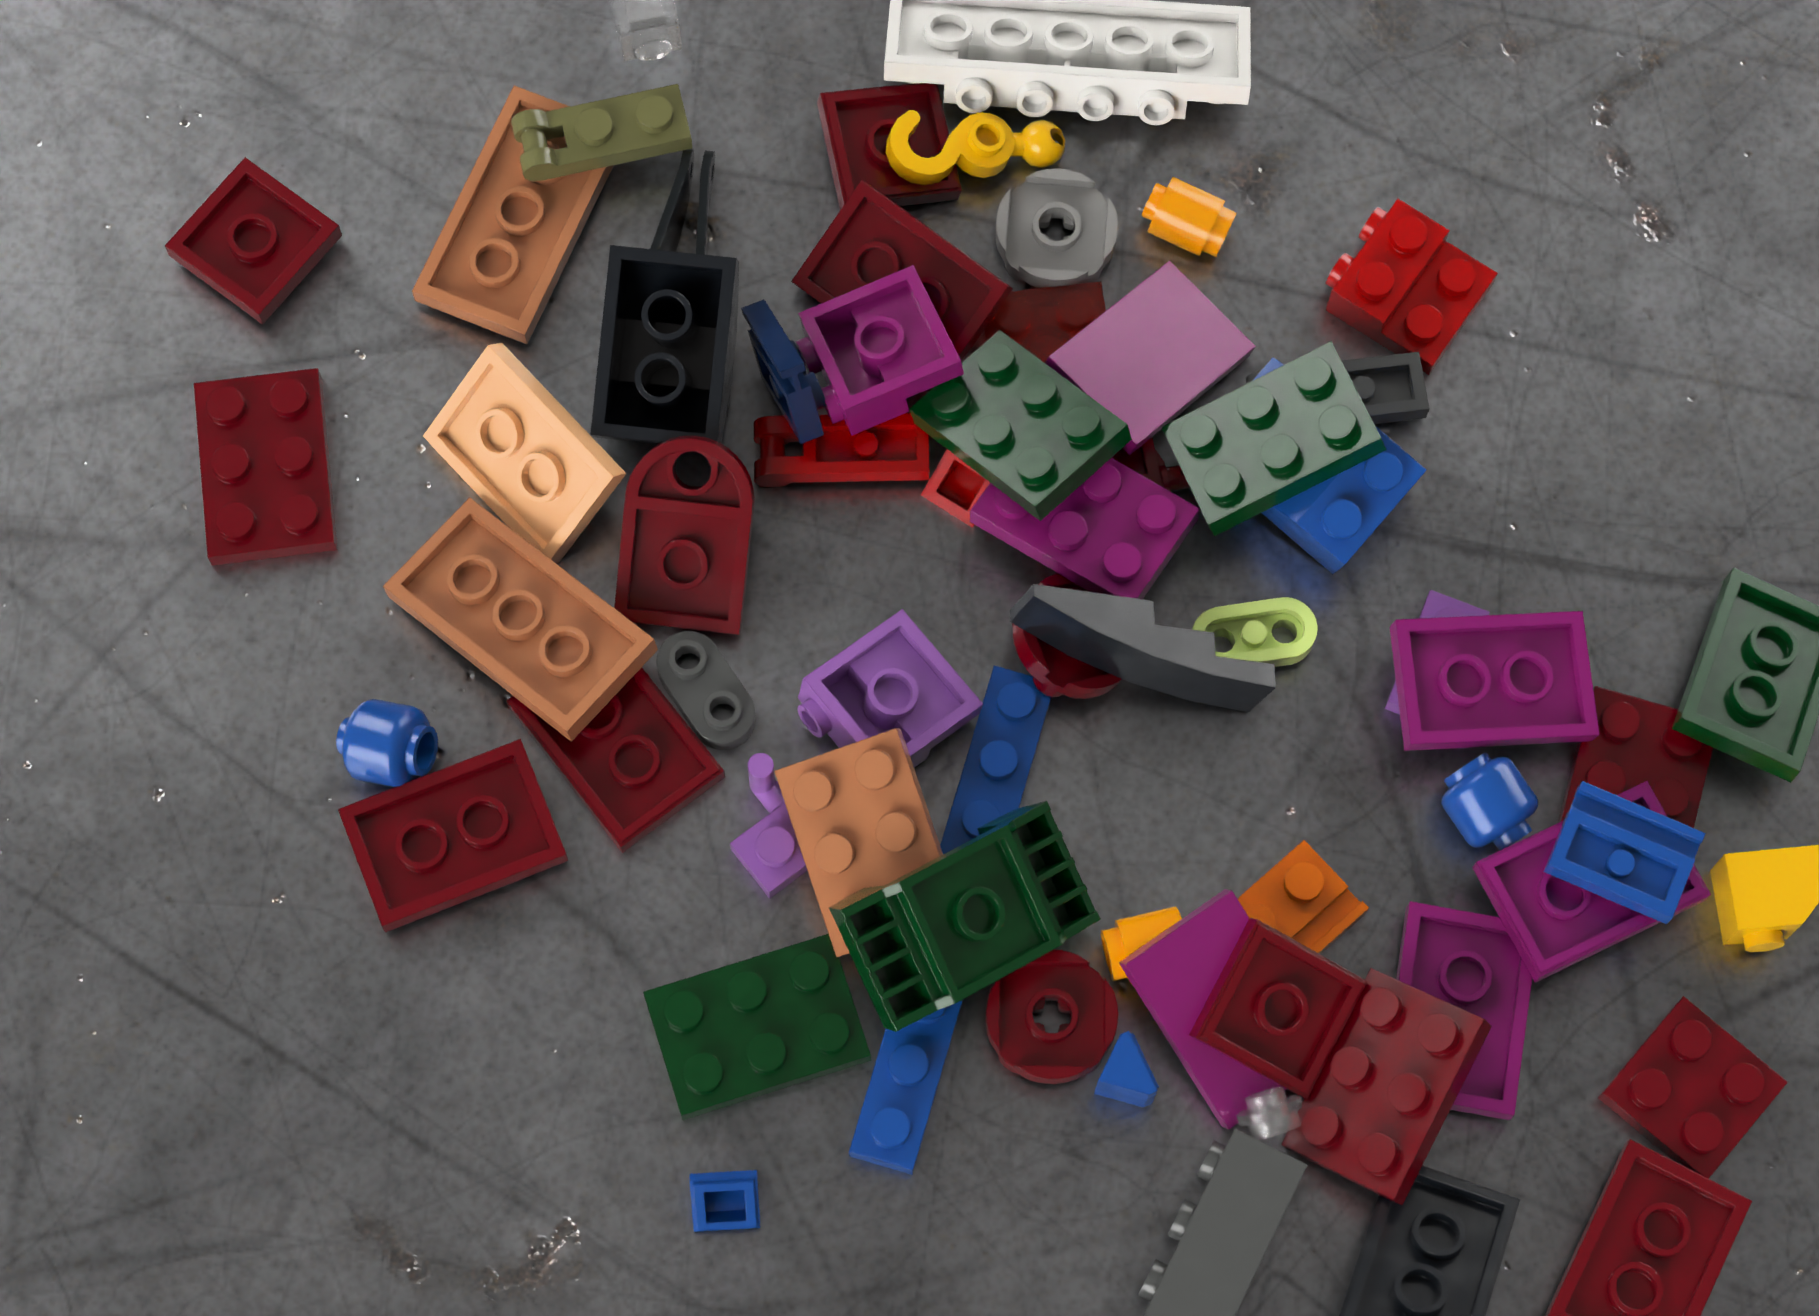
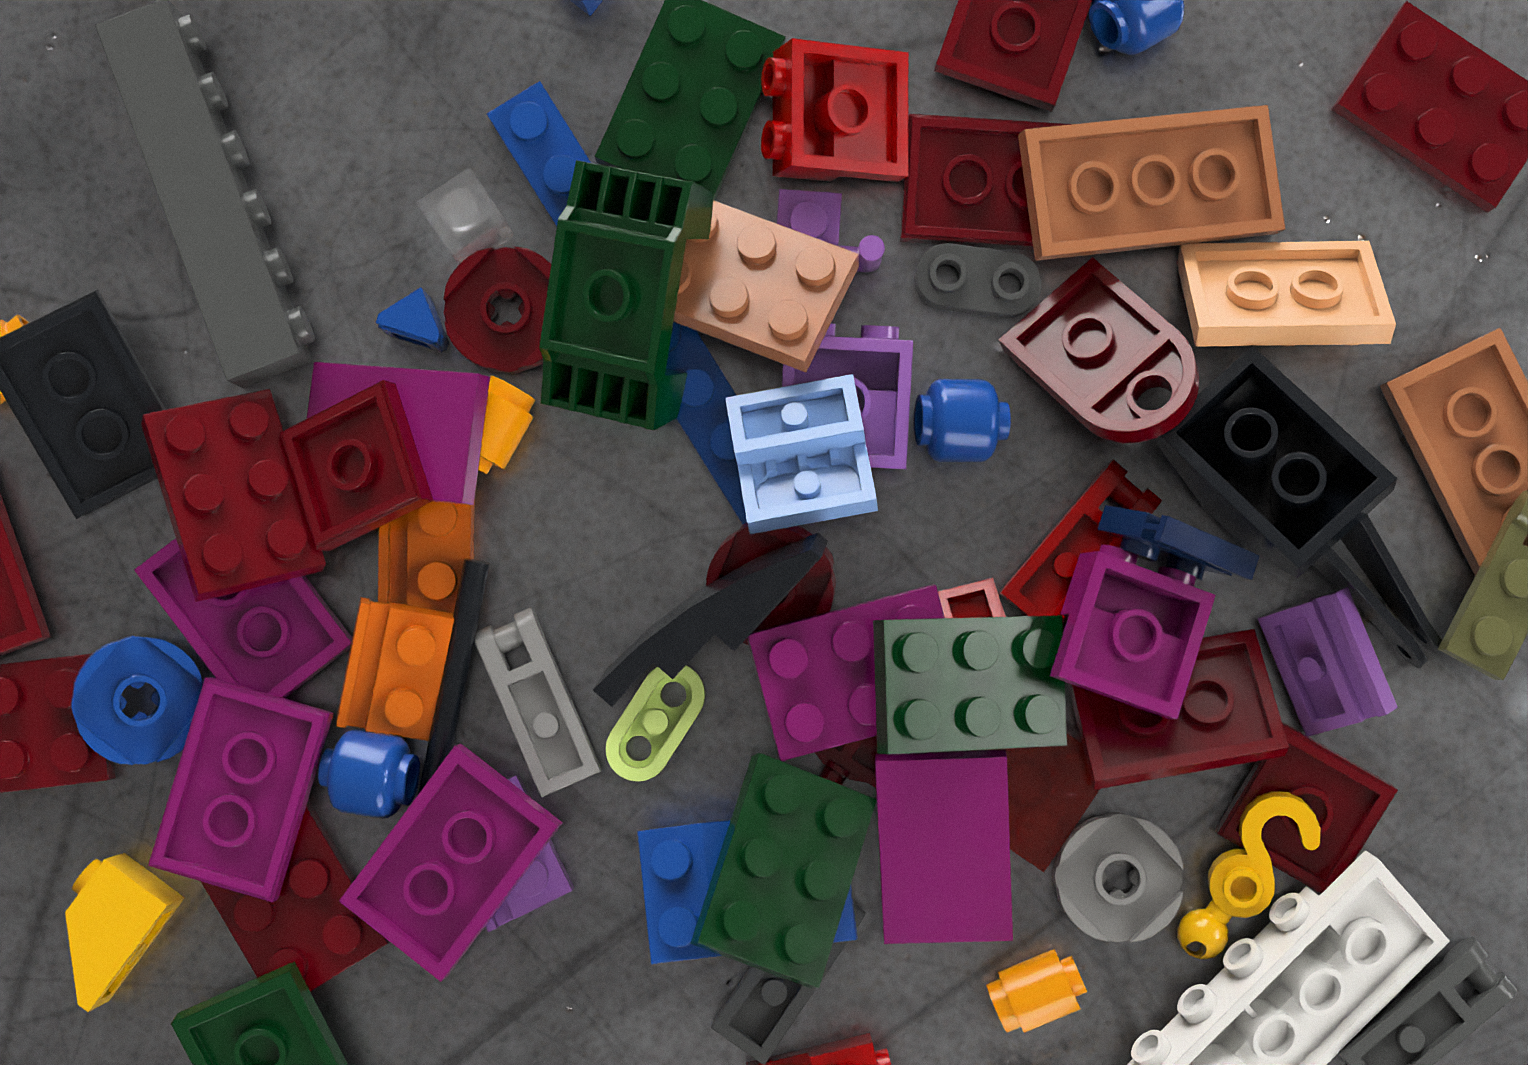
camera: 135 degrees right, 15 degrees up
clear plate [1236,1087,1303,1140] -> none
blue plate [1543,781,1706,924] -> none
none -> blue plate [71,636,203,765]
none -> orange plate [336,597,454,741]
none -> clear brick [416,167,514,264]
none -> black bar [418,558,490,794]
none -> light grey plate [474,607,602,797]
none -> light blue slope [725,374,878,534]
none -> red plate [761,38,909,182]
none -> blue head [914,379,1011,462]
none -> medium lavender plate [1258,587,1398,737]

